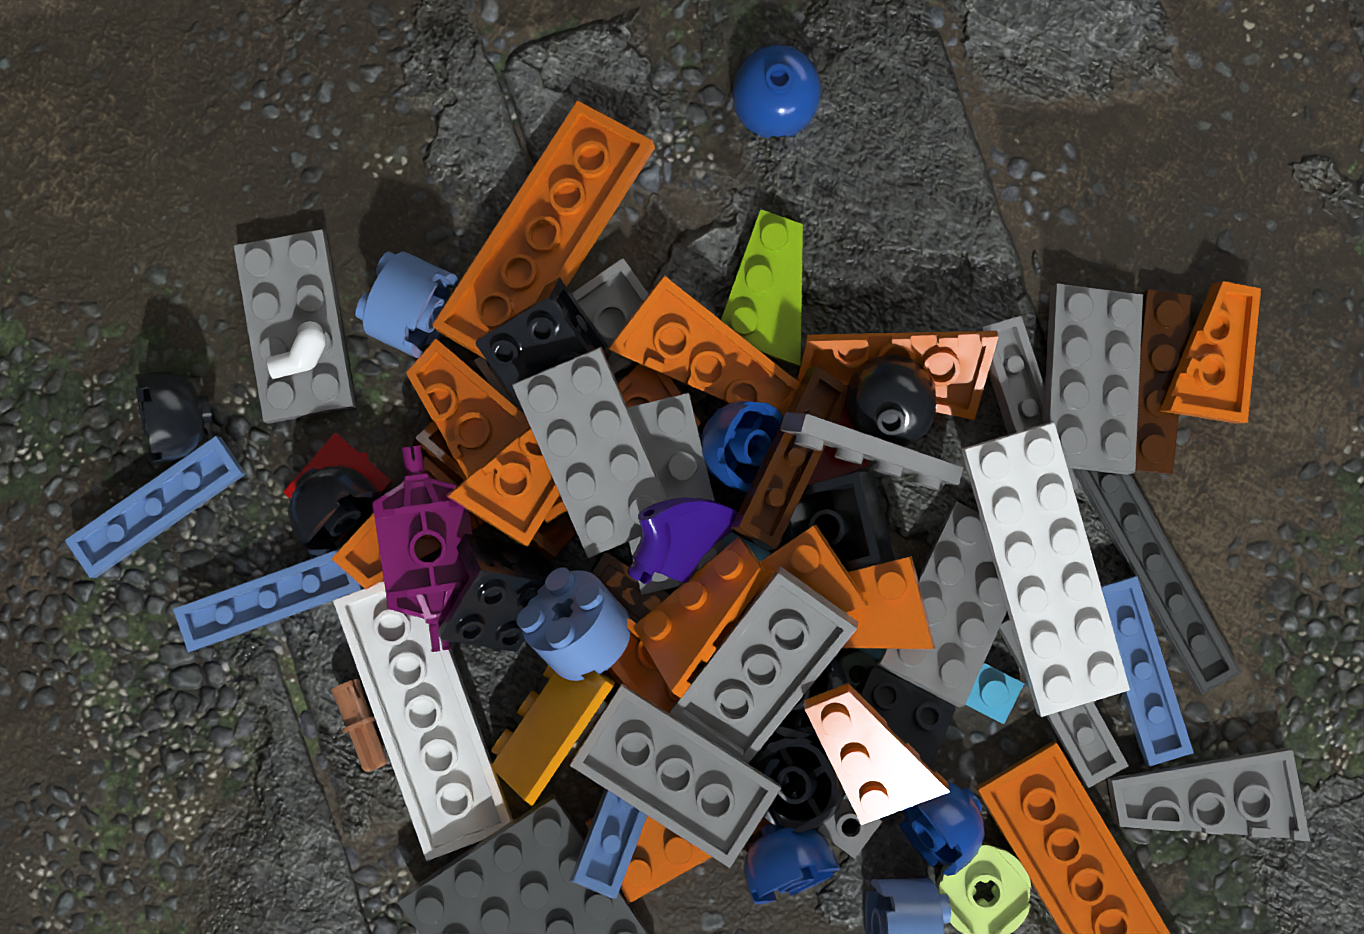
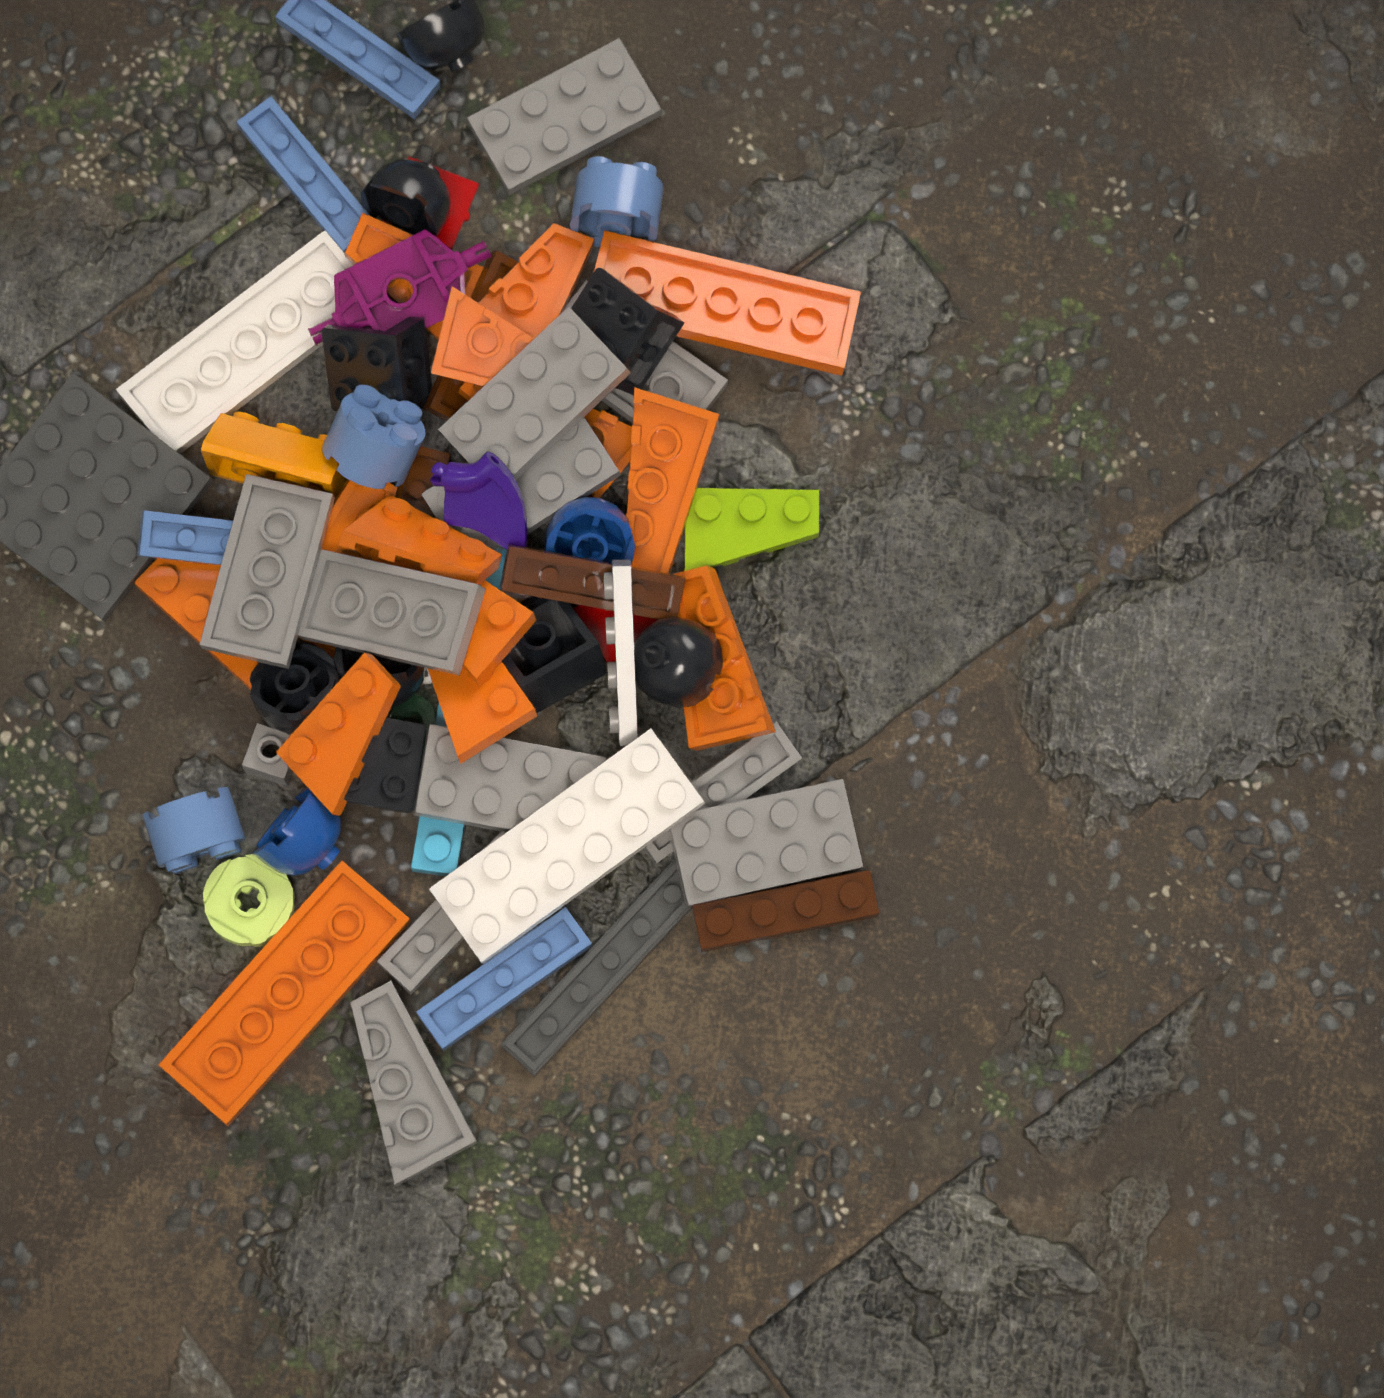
camera: 70 degrees right, 10 degrees down
white arm [267,321,326,379] -> none
nougat axle [331,678,387,772] -> none
blue cylinder [732,44,822,138] -> none
blue cylinder [744,823,840,905] -> none
orange wing [1160,281,1261,424] -> none

